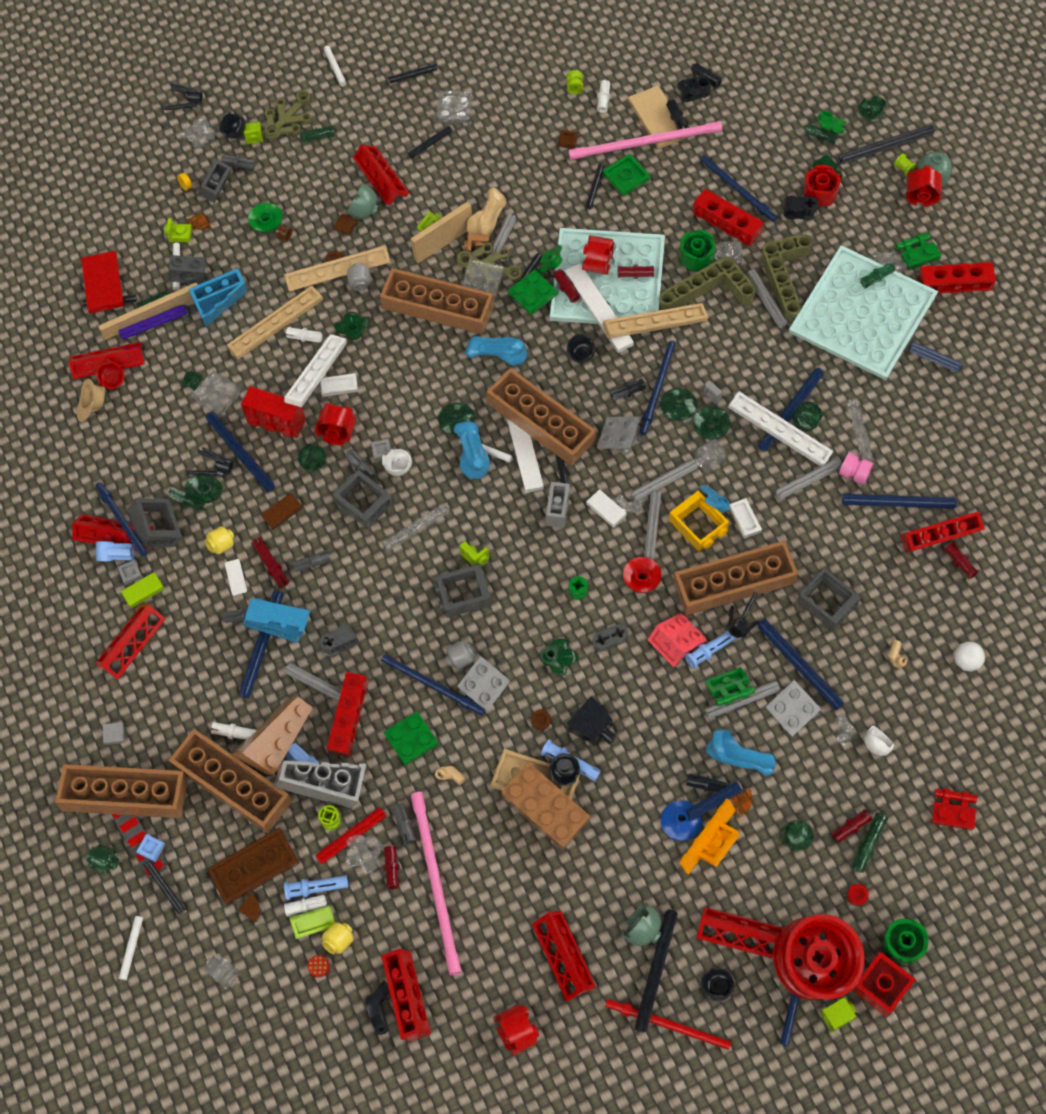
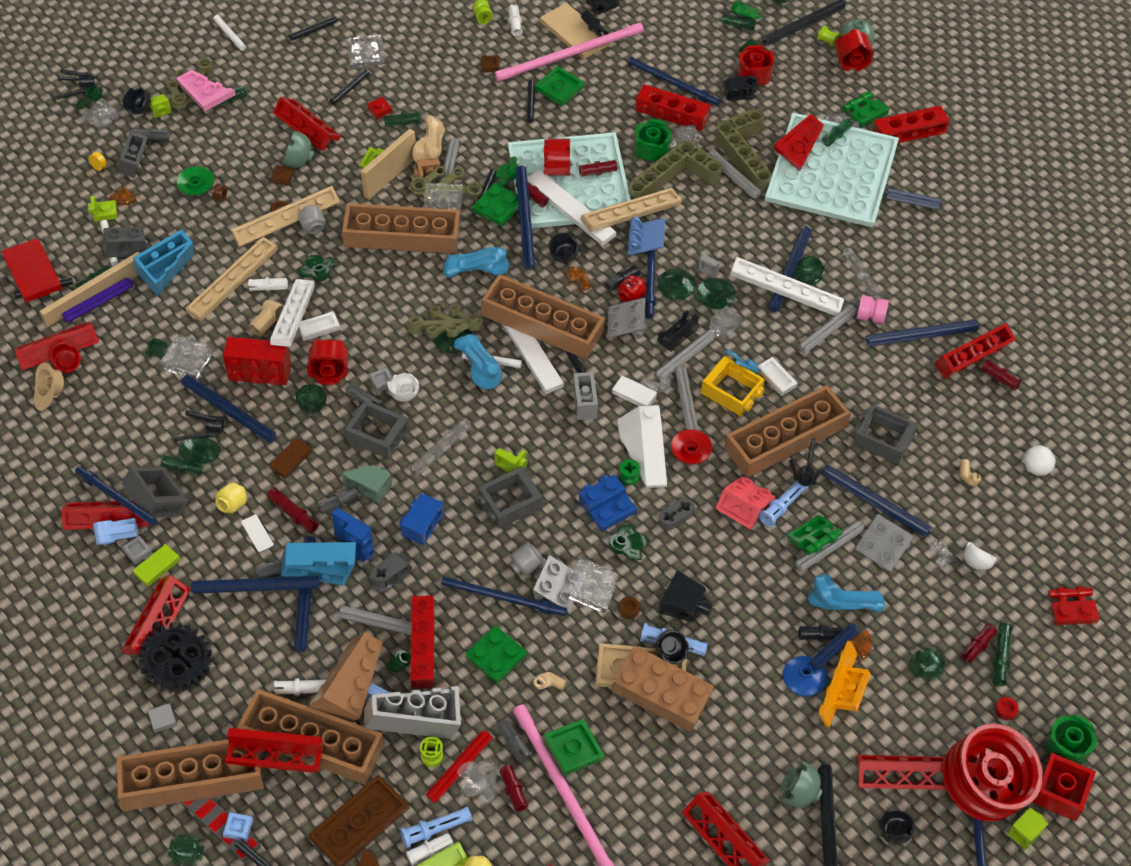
camera: 20 degrees left, 10 degrees down
none -> dark green plate [74,85,103,110]
none -> black gear [138,622,212,694]
none -> bright pink wing [176,70,235,111]
none -> dark blue axle [191,576,320,594]
none -> red fence [225,728,323,773]
none -> tan piece [249,299,284,337]
none -> blue plate [332,508,374,563]
none -> sand green slope [342,465,392,503]
none -> red plate [367,97,392,119]
none -> clear green axle [384,112,420,127]
none -> dark green pin [388,650,411,673]
none -> blue brick [399,493,444,546]
none -> olive plant [407,305,483,338]
none -> dark blue axle [515,165,535,270]
none -> green plate [543,719,605,776]
none -> clear plate [565,557,619,613]
none -> clear orange arm [567,266,591,290]
none -> blue plate [579,475,637,532]
none -> red head [618,275,646,303]
none -> white wedge [618,405,667,488]
none -> medium blue hinge [628,217,666,255]
none -> black hinge [657,310,699,352]
none -> red wing [773,114,824,171]

